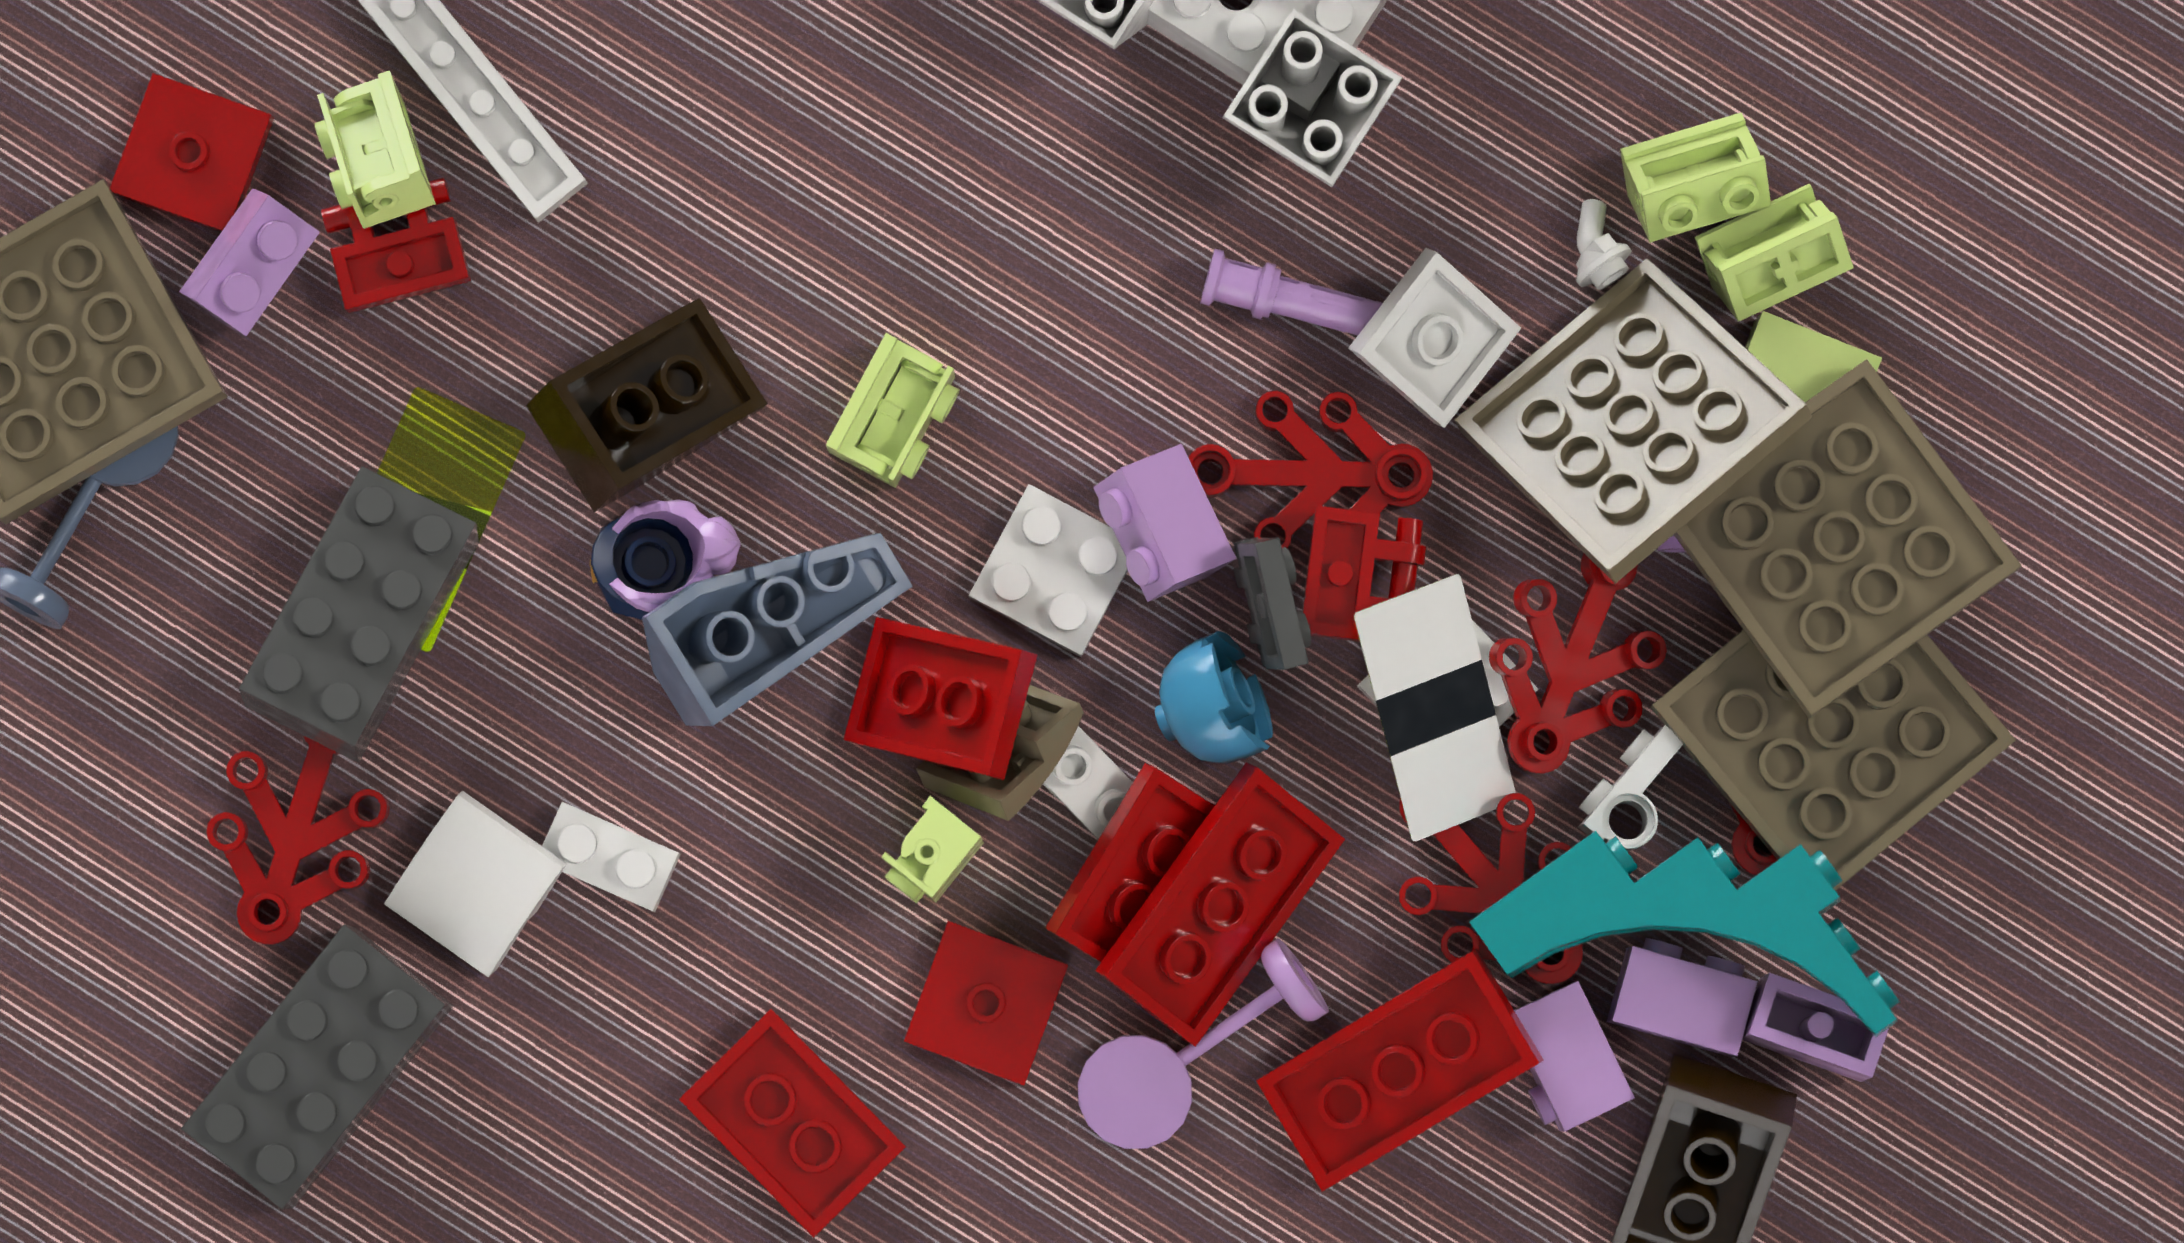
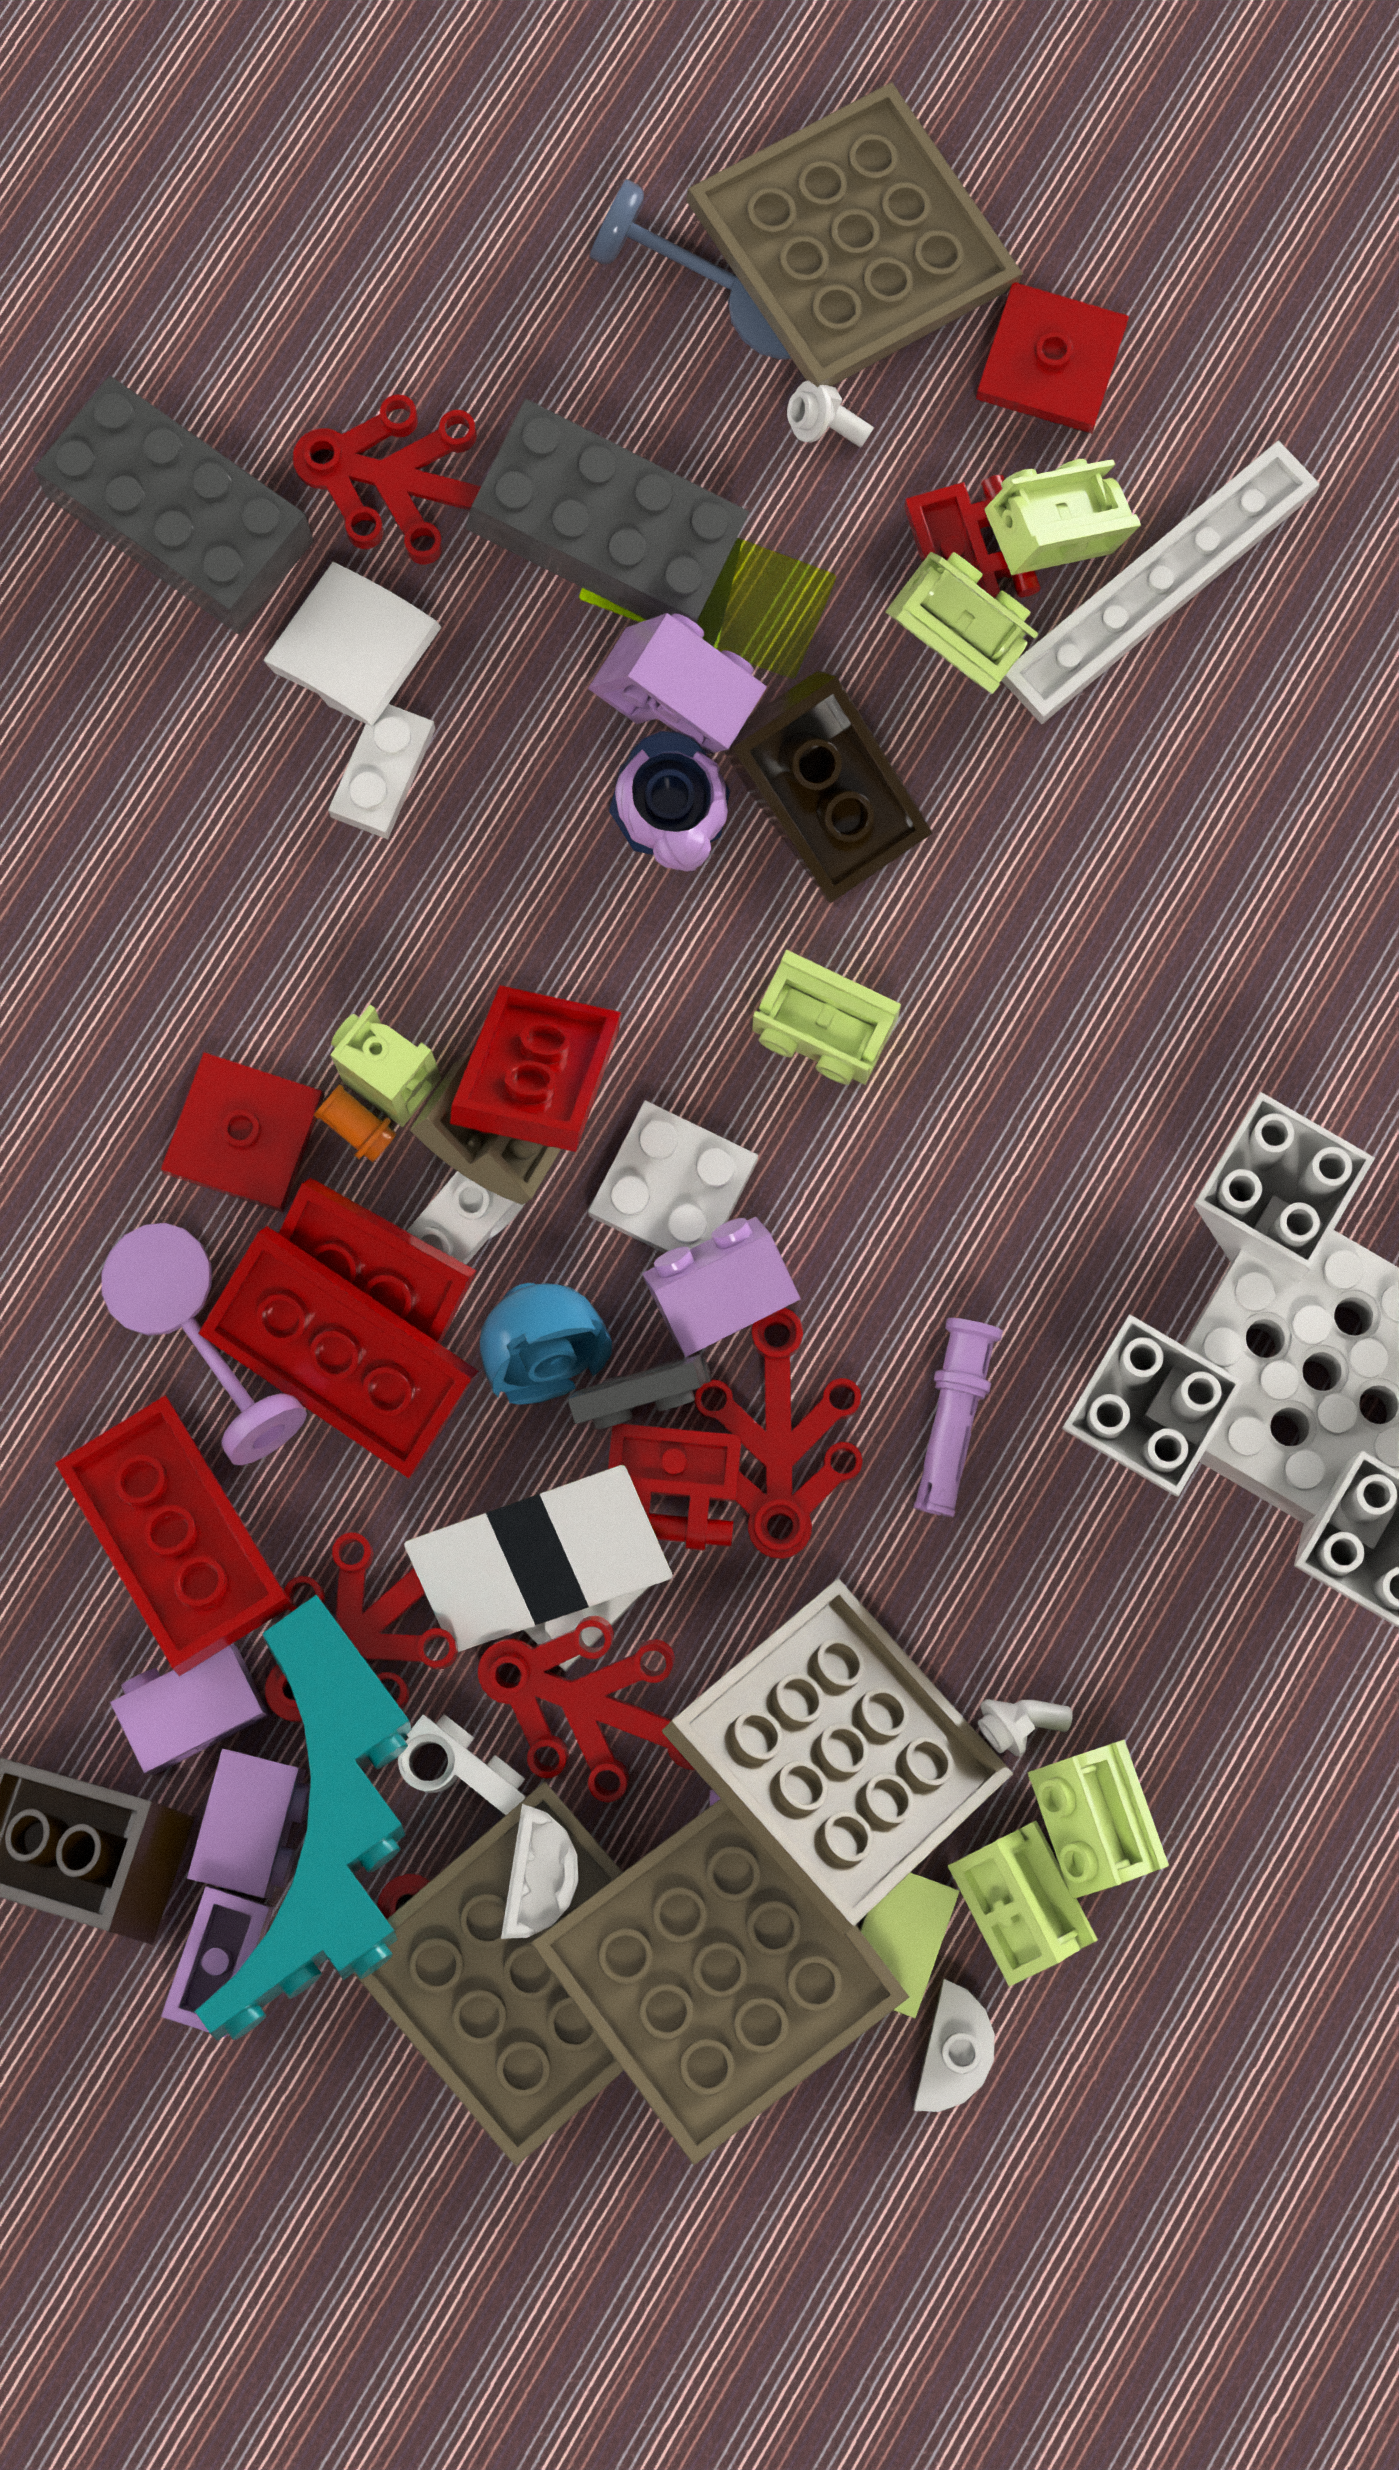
camera: 90 degrees right, 5 degrees down
lavender brick [179,188,320,336] -> none
sand blue wedge [642,533,913,726] -> none
red plate [679,1009,907,1238] -> none
white plate [1348,248,1521,428] -> none
none -> orange pin [313,1084,397,1163]
none -> white plate [501,1804,579,1939]
none -> lavender brick [588,613,767,754]
none -> white plate [787,380,874,448]
none -> yellowish green hinge [885,552,1039,694]
none -> white plate [913,1979,995,2112]

